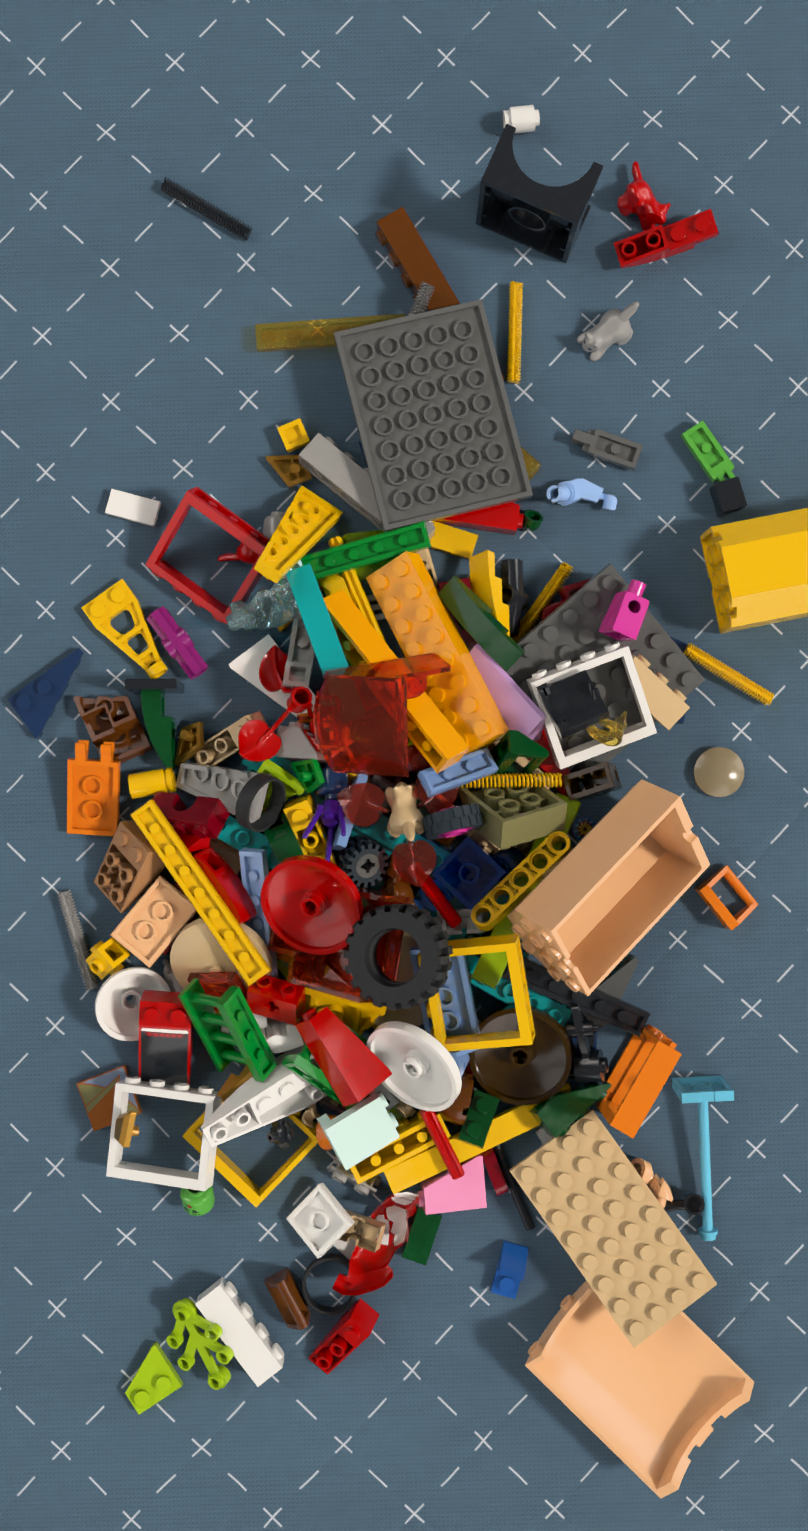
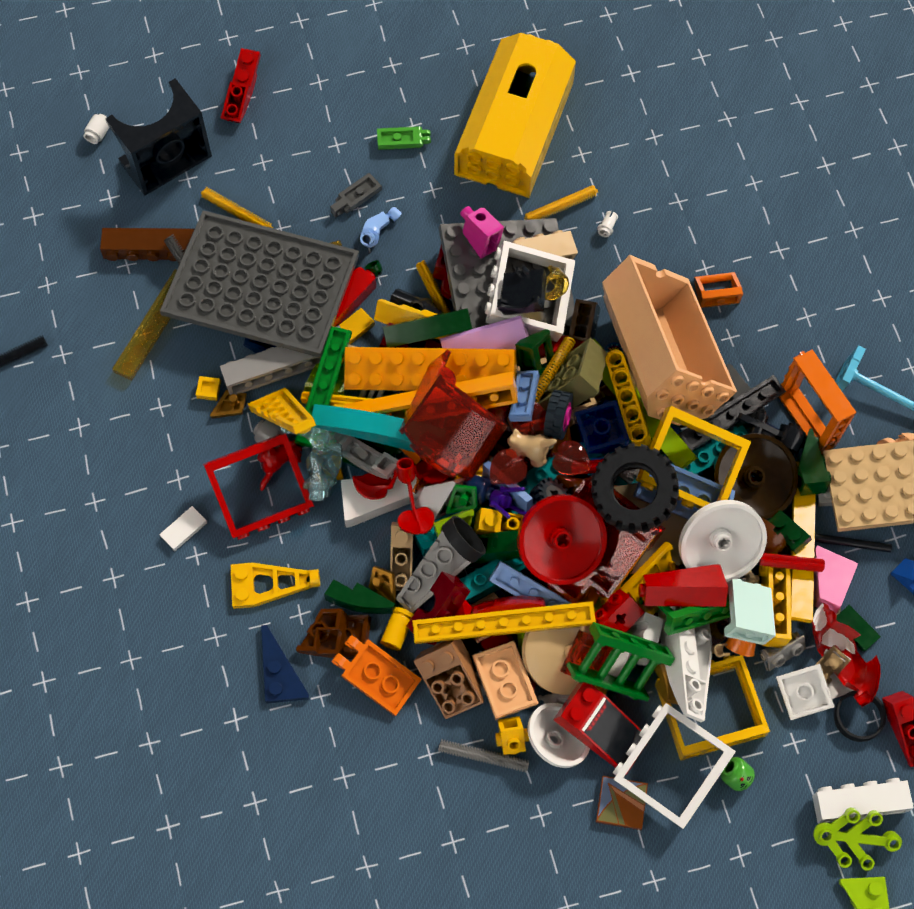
camera: 60 degrees left, 20 degrees down
pearl gold piece [114,1111,139,1147] -> none
black tile [125,678,184,694] -> none
magenta piece [146,606,209,680] -> none
reddish brown tile [264,1267,311,1330] -> none
black plant [267,1118,294,1149] -> none
dark red beam [481,1148,509,1196] -> none
light grey animal [577,302,639,362] -> none
red animal [617,161,671,231] -> none
dark tan dish [694,747,744,797] -> none
black panel [709,477,747,517] -> none
none -> white pin [598,211,618,238]

